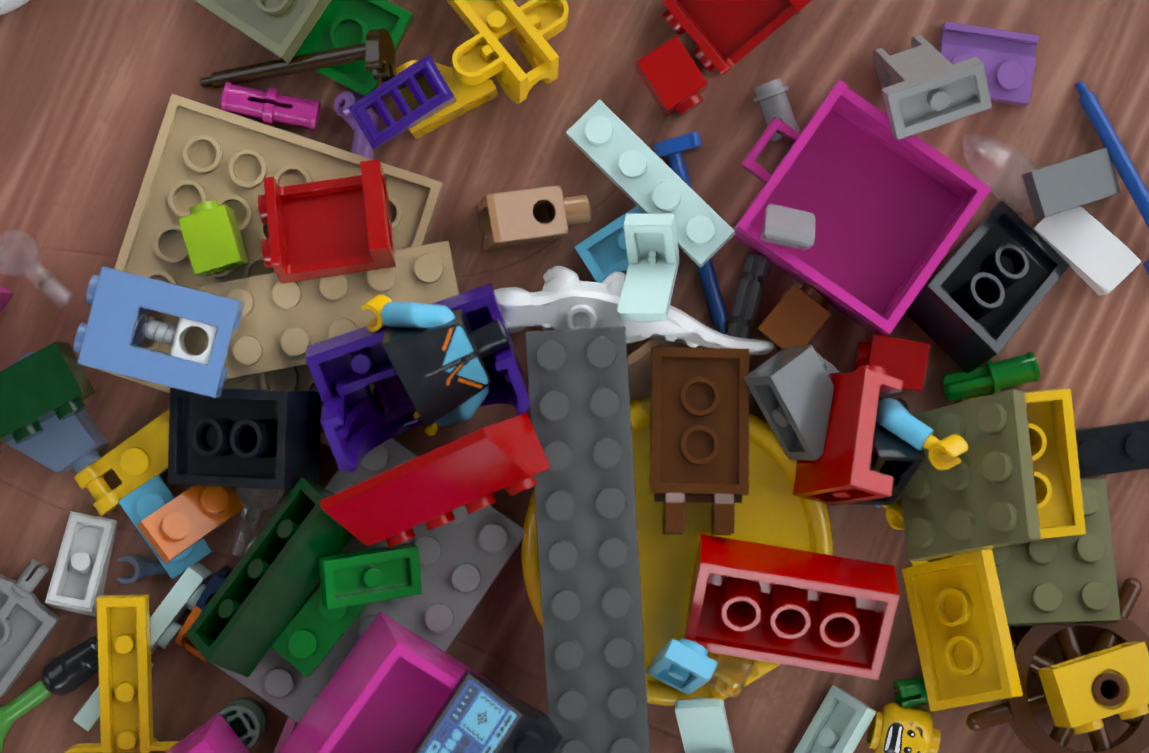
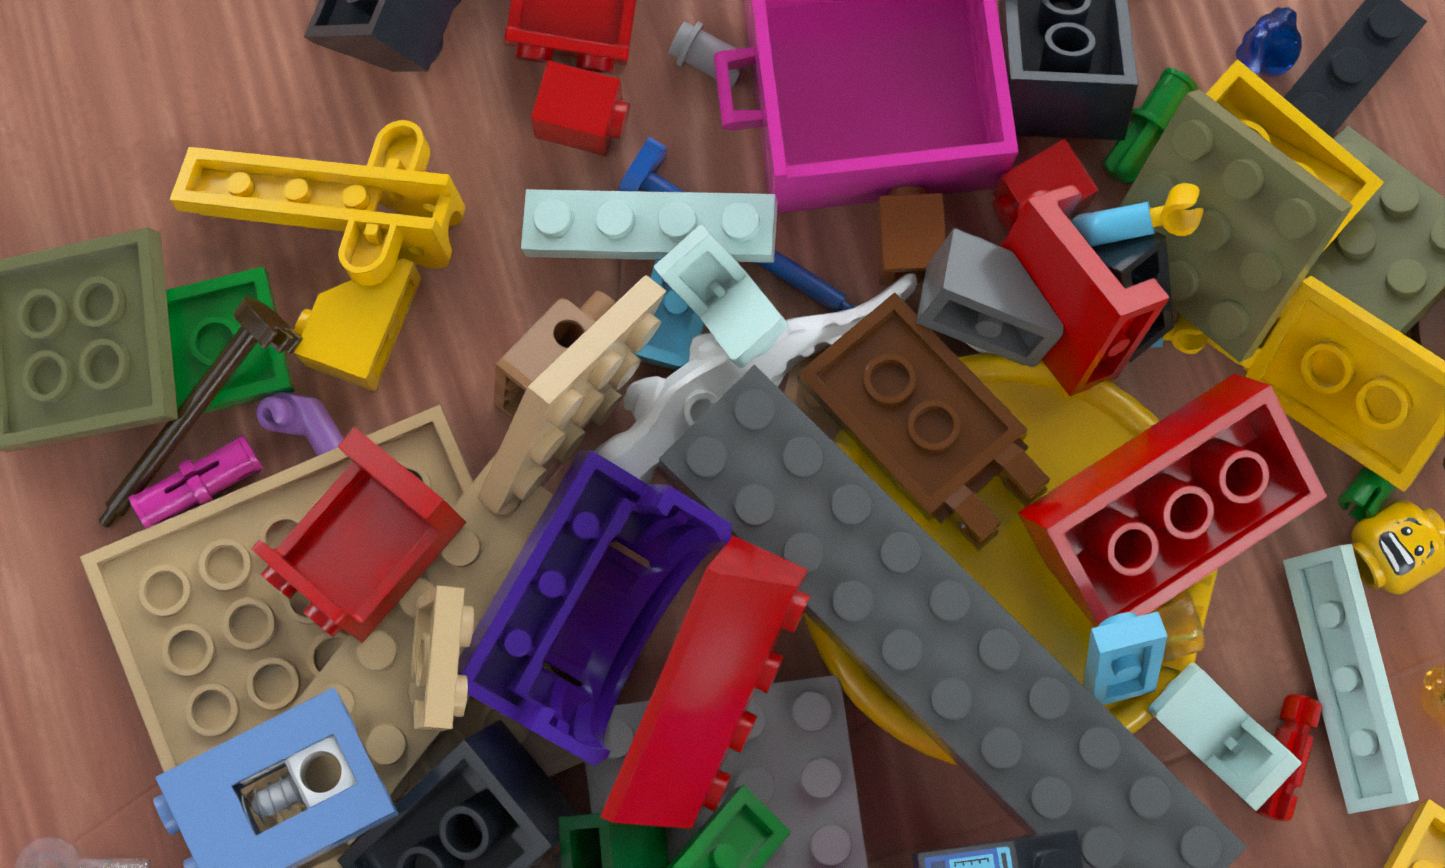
camera: 50 degrees left, 10 degrees down
lime brick [178,200,250,277] -> none
dark purple slope [348,55,456,150] -> none
torso [361,294,511,436] -> none
dark grey axle [727,254,771,339] -> none
light grey slope [759,204,815,250] -> none
none -> tan plate [411,585,474,731]
none -> tan plate [477,275,666,514]
none -> clear blue piece [1236,7,1302,76]

